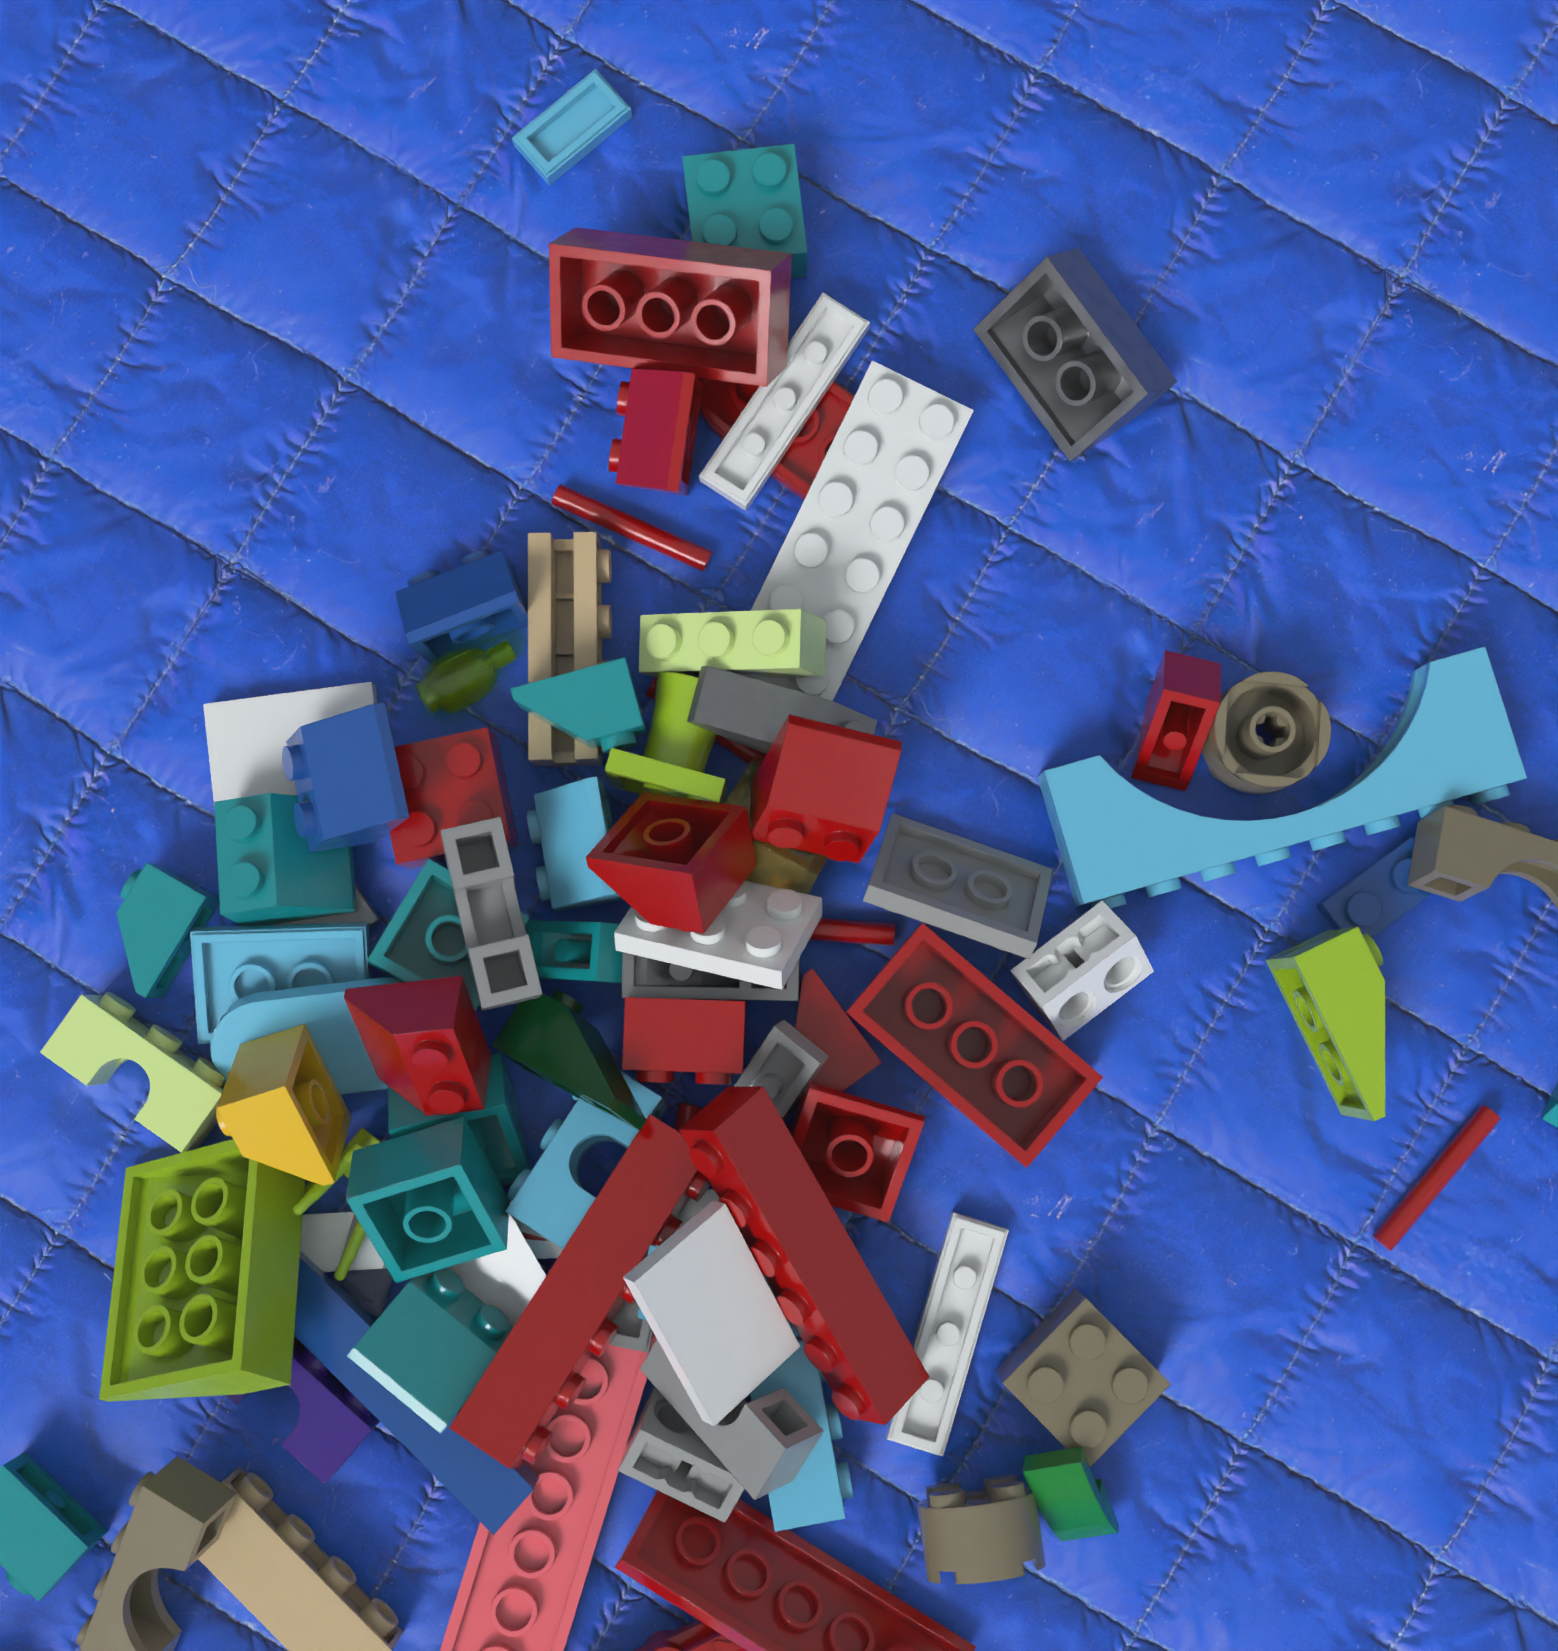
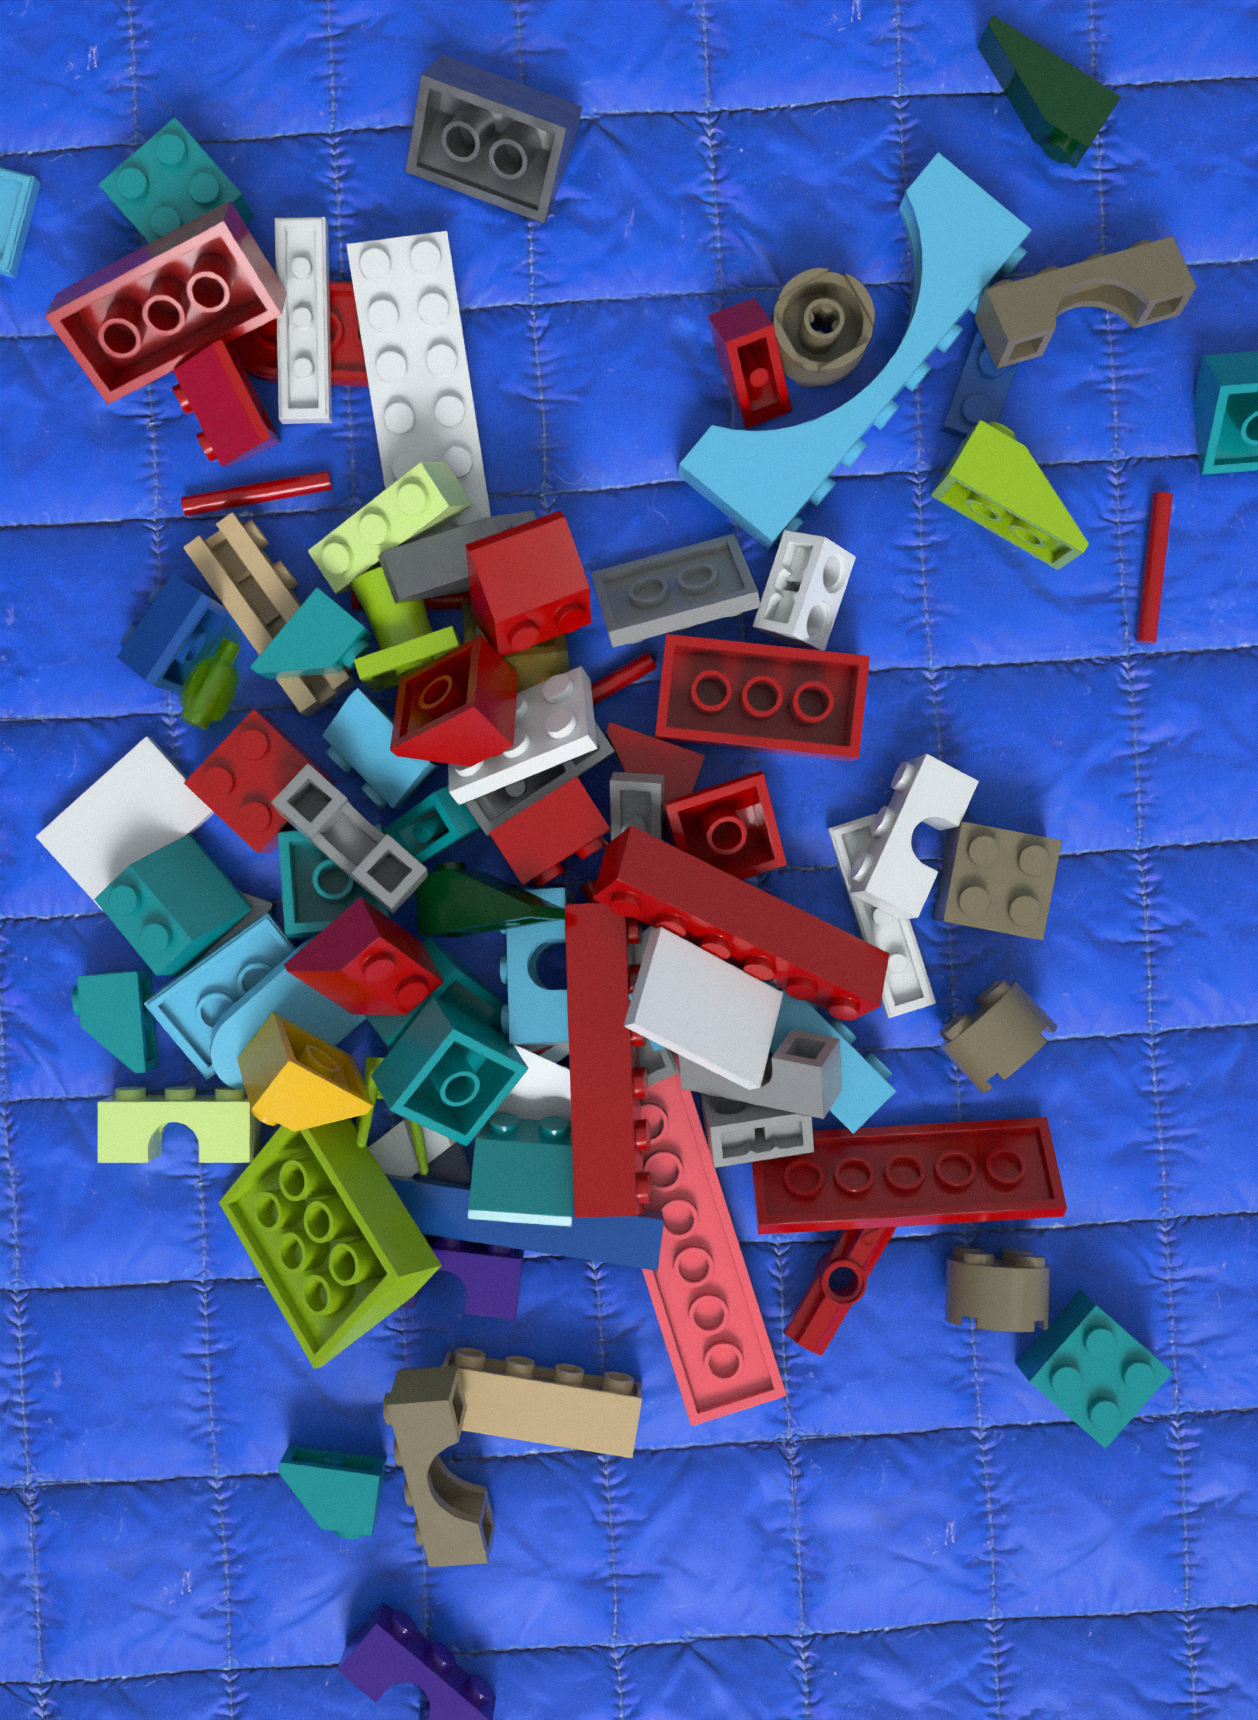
camera: 35 degrees left, 5 degrees up
blue slope [282,702,409,853] -> none
green slope [1023,1446,1119,1542] -> none
none -> white arch [849,754,979,920]

